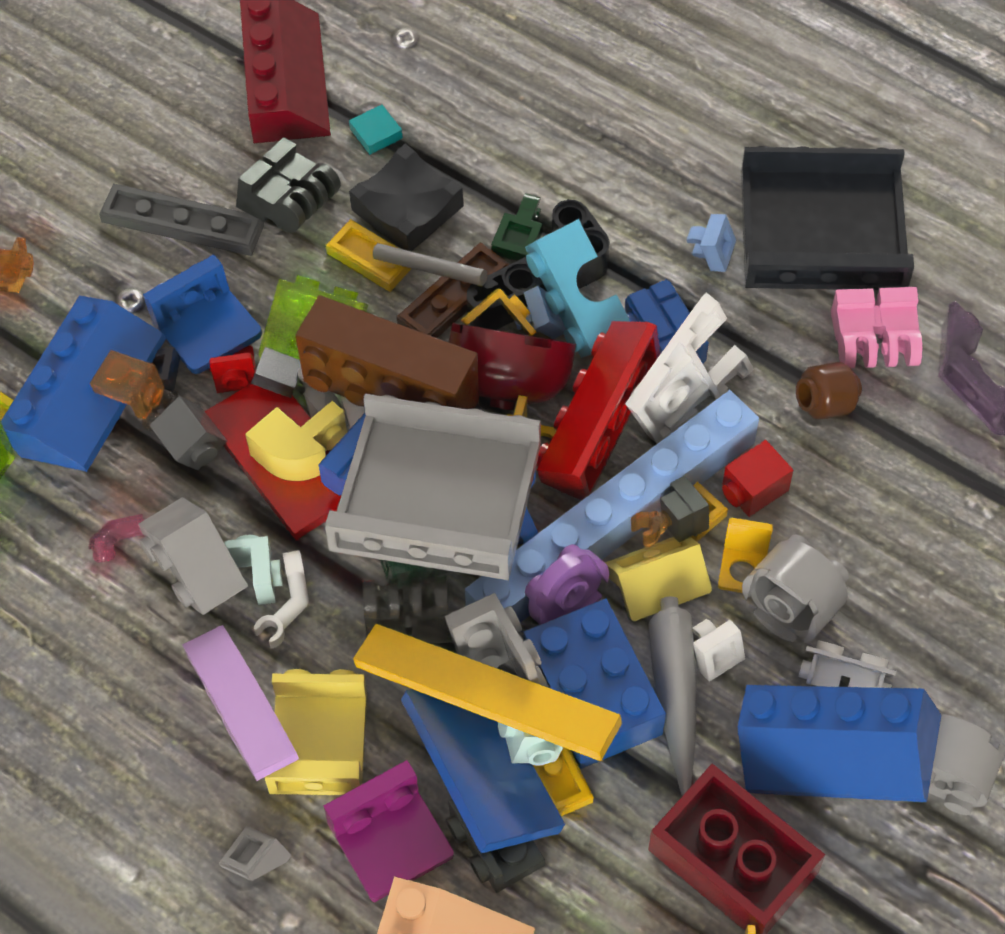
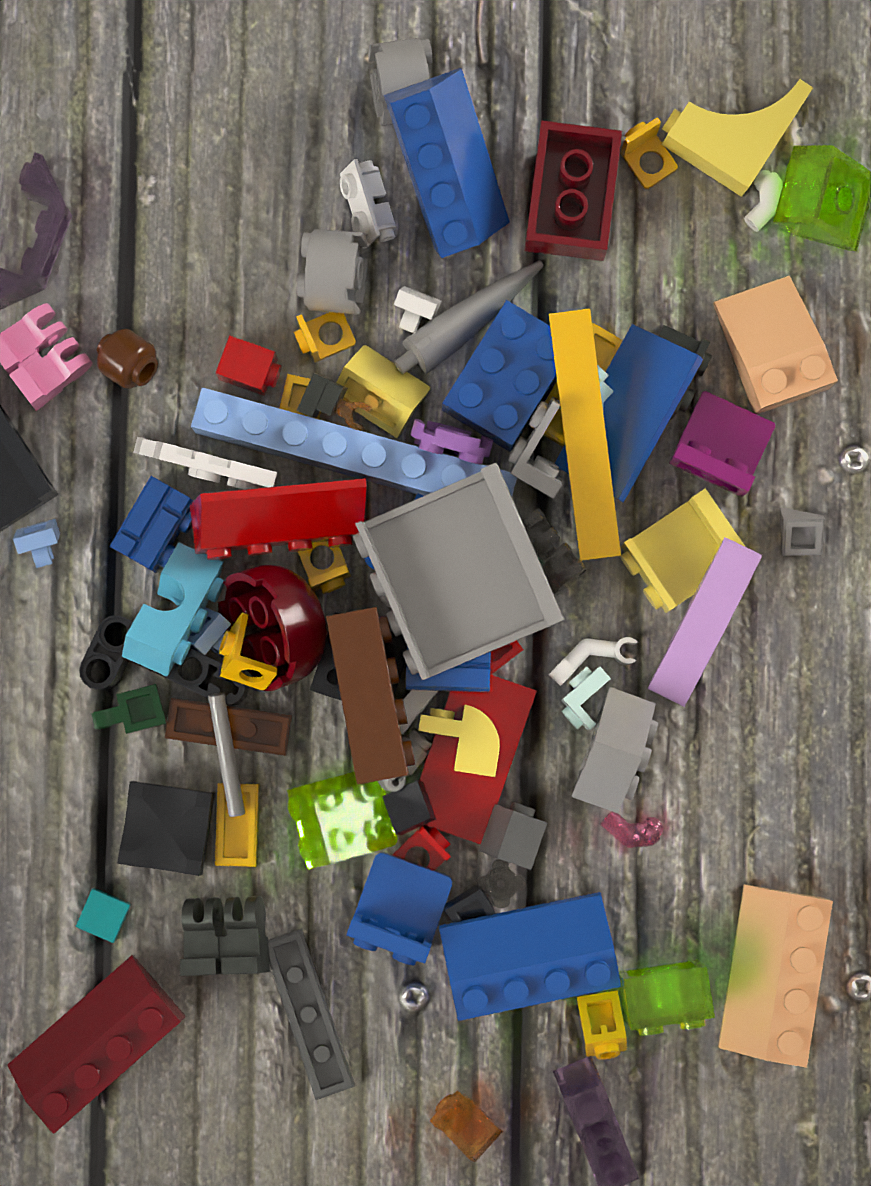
camera: 125 degrees left, 25 degrees up
clear orange bracket [90,350,164,420] -> none

